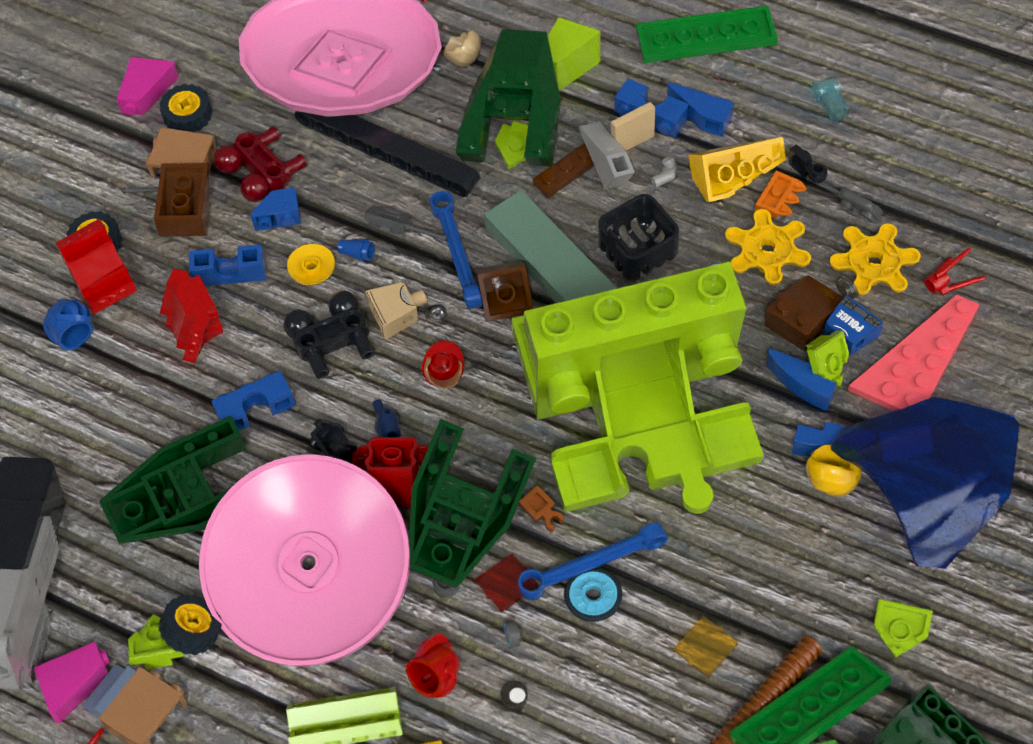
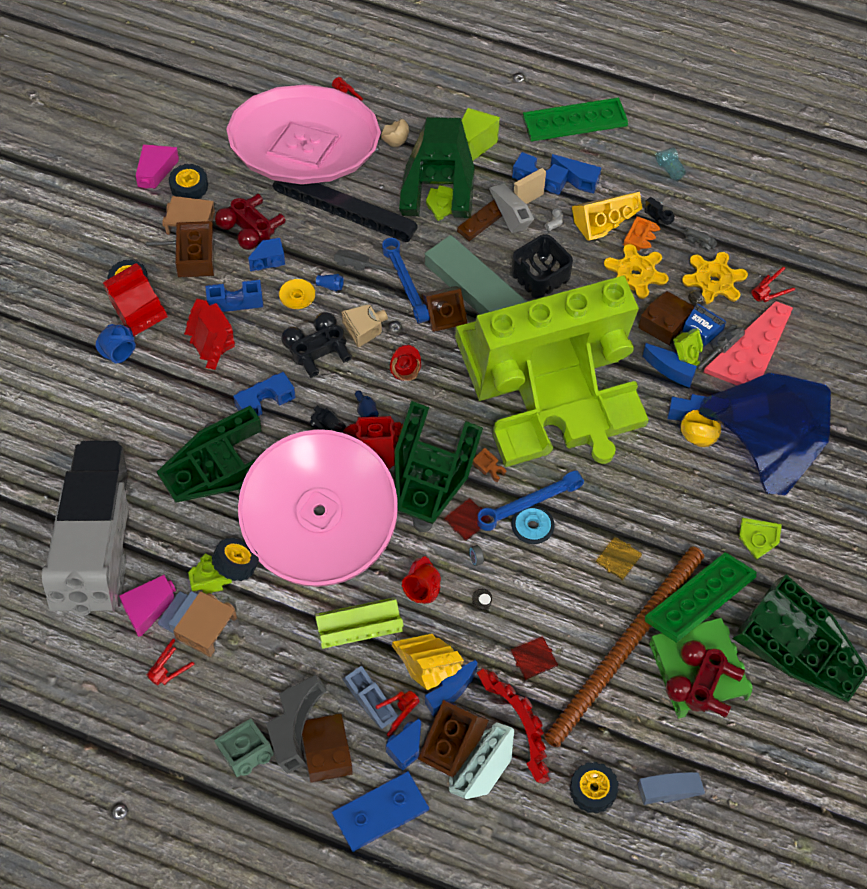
camera: 10 degrees left, 0 degrees up
none -> dark grey piece [697,325,745,370]

